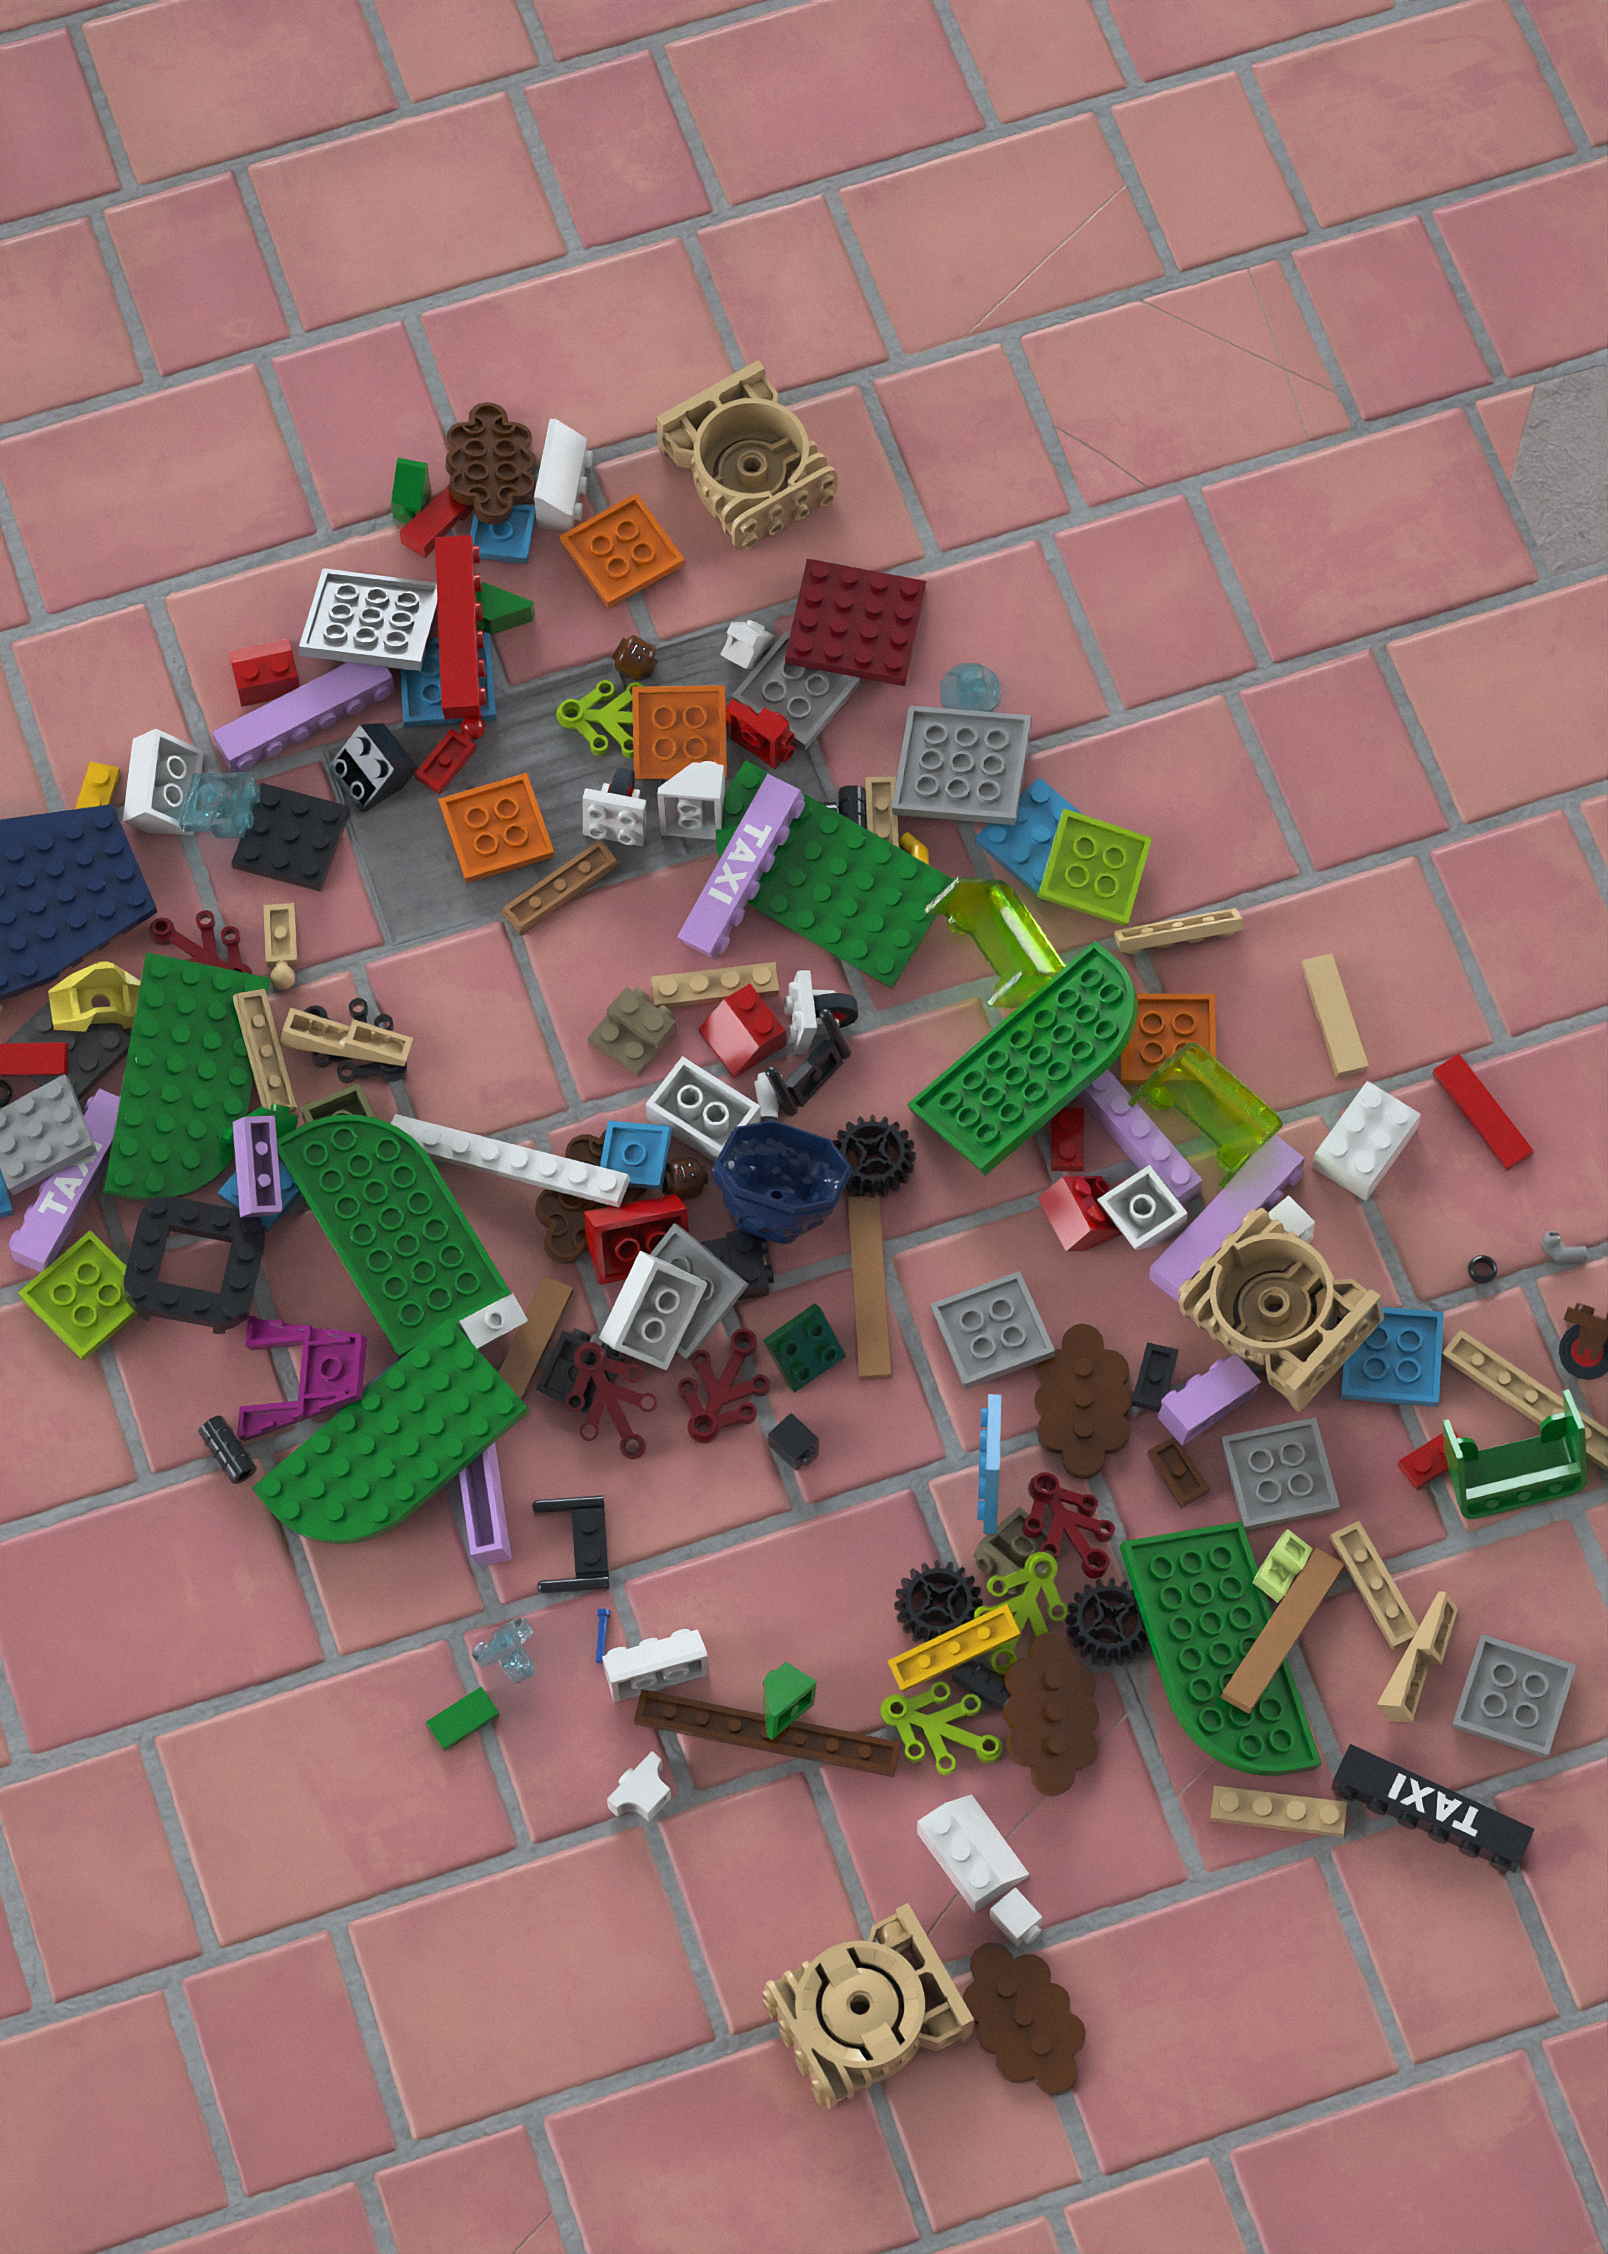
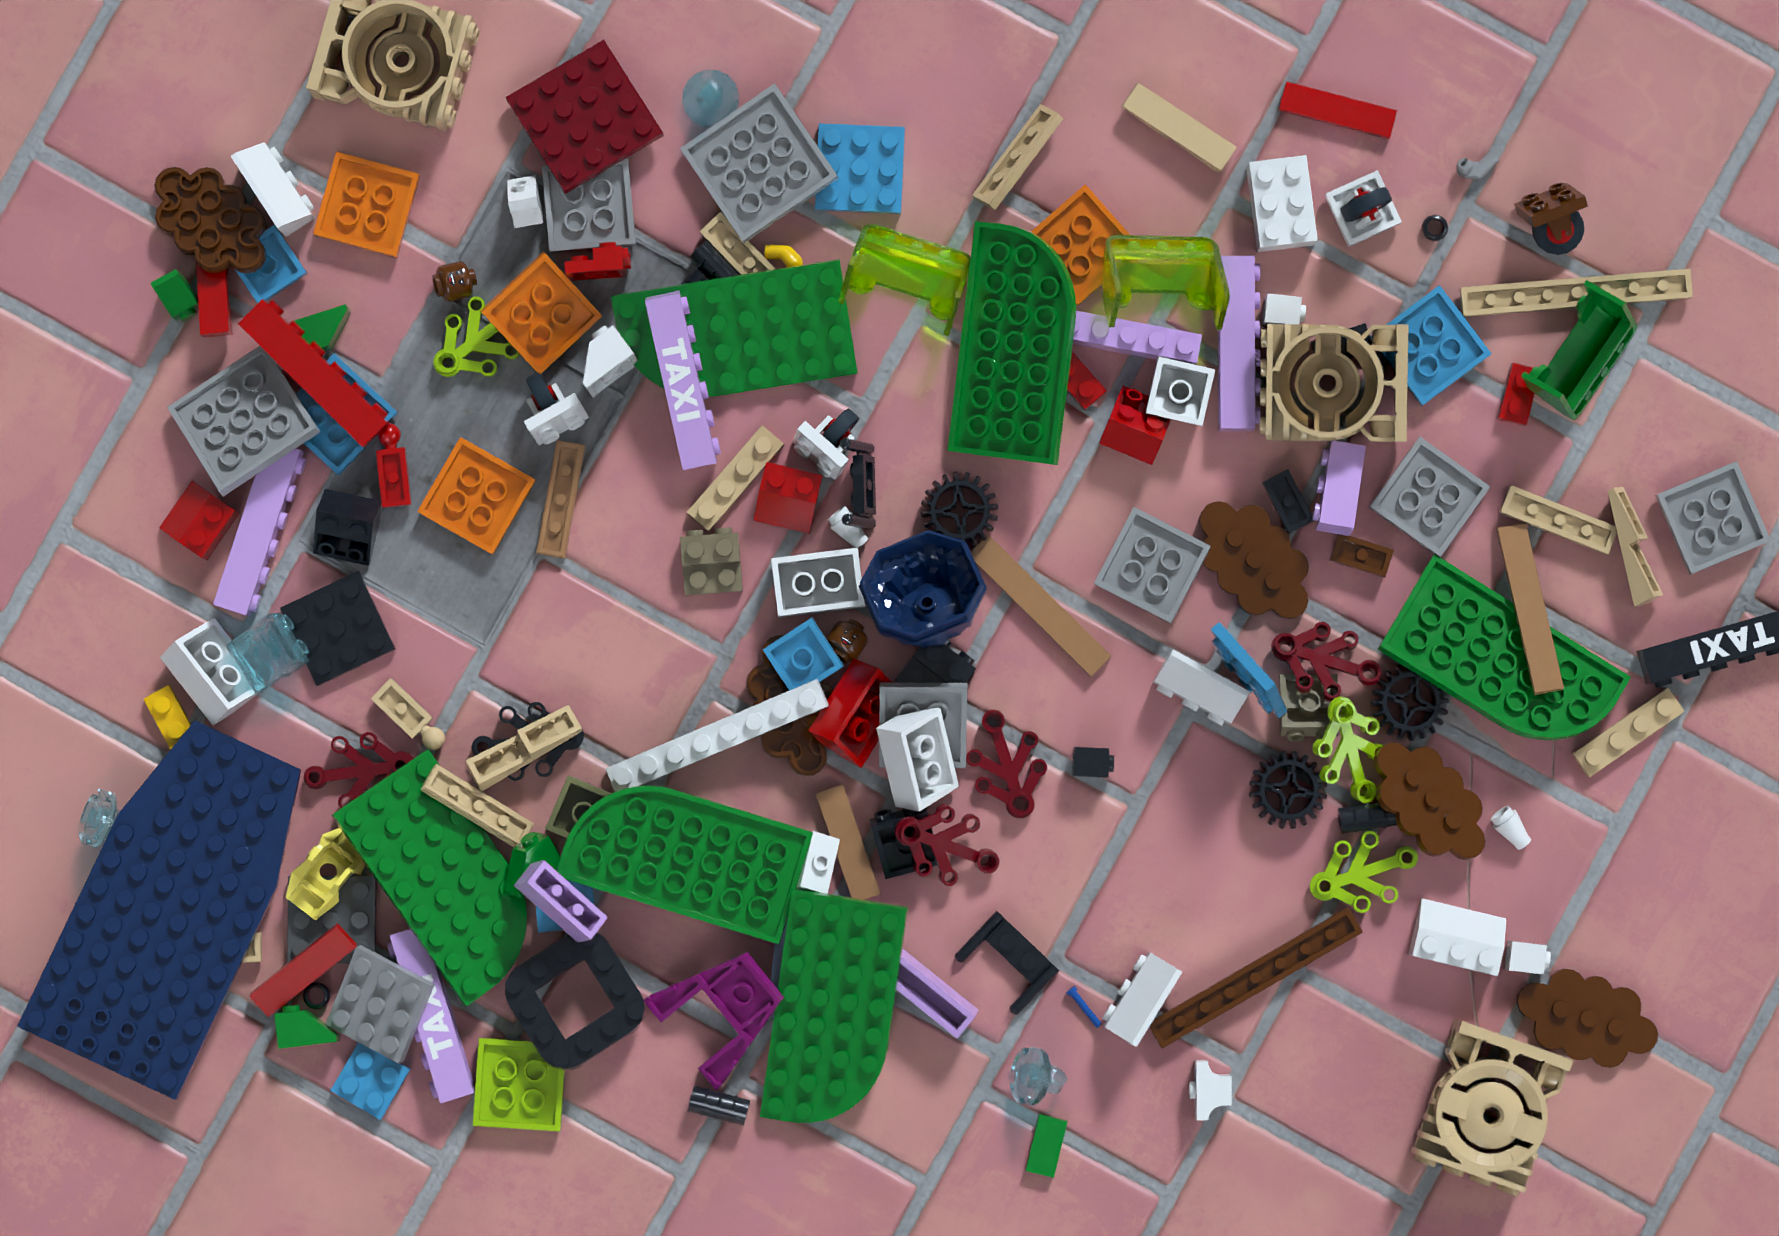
camera: 45 degrees left, 20 degrees up
green slope [762,1662,817,1740] -> none
dark green plate [763,1303,846,1393] -> none
yellow plate [888,1604,1022,1692] -> none
lime plate [1037,808,1152,926] -> none
yellowish green slope [1252,1529,1313,1603] -> none
none -> white slope [1153,650,1250,726]
none -> white plate [1324,170,1402,247]
none -> white cone [1491,806,1531,850]

